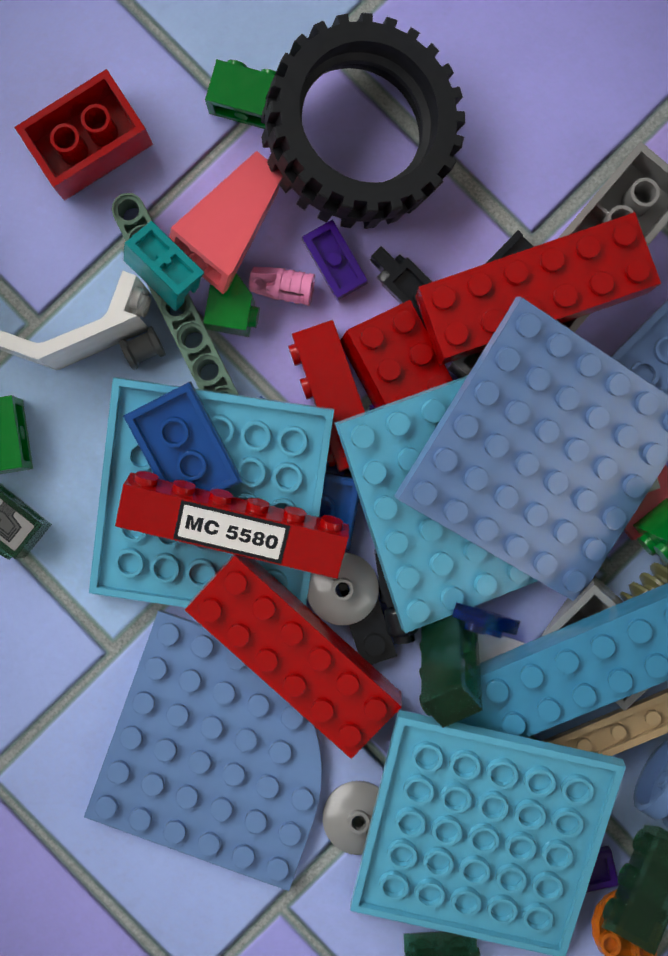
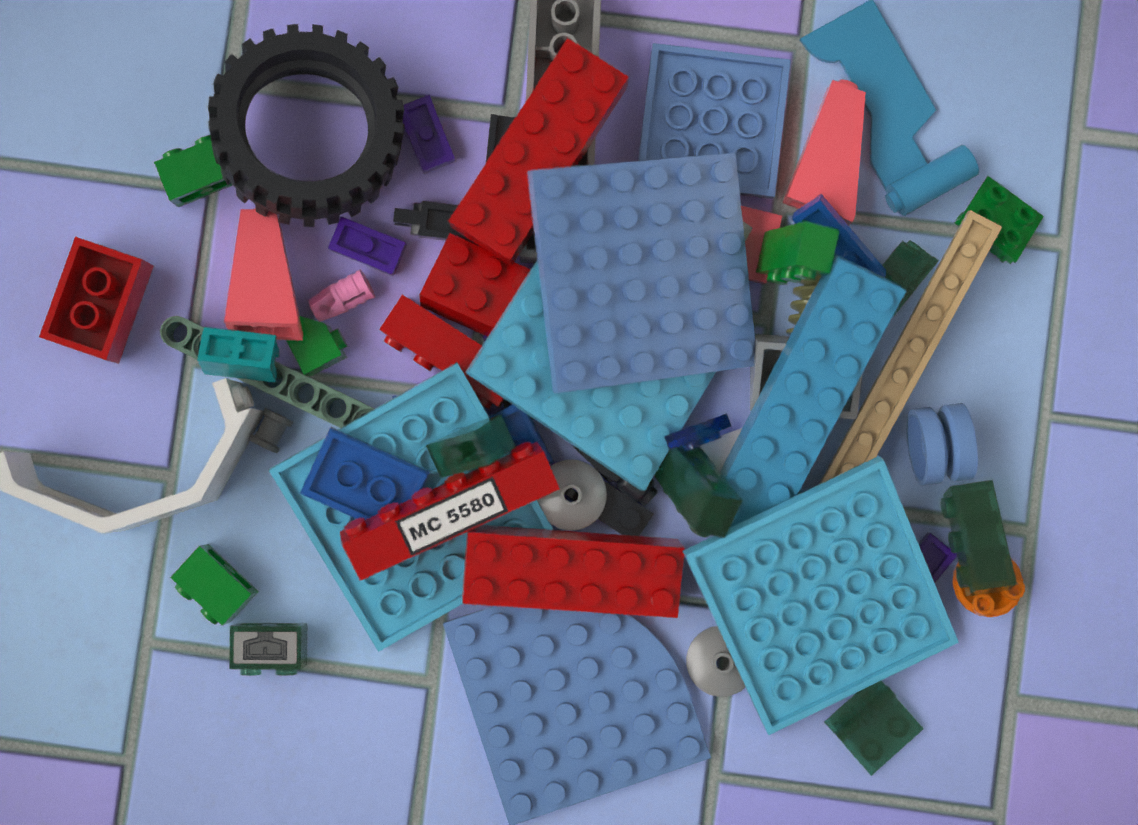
camera: 40 degrees left, 0 degrees up
none -> dark purple plate [402,94,456,174]
none -> clear green slope [426,415,516,478]

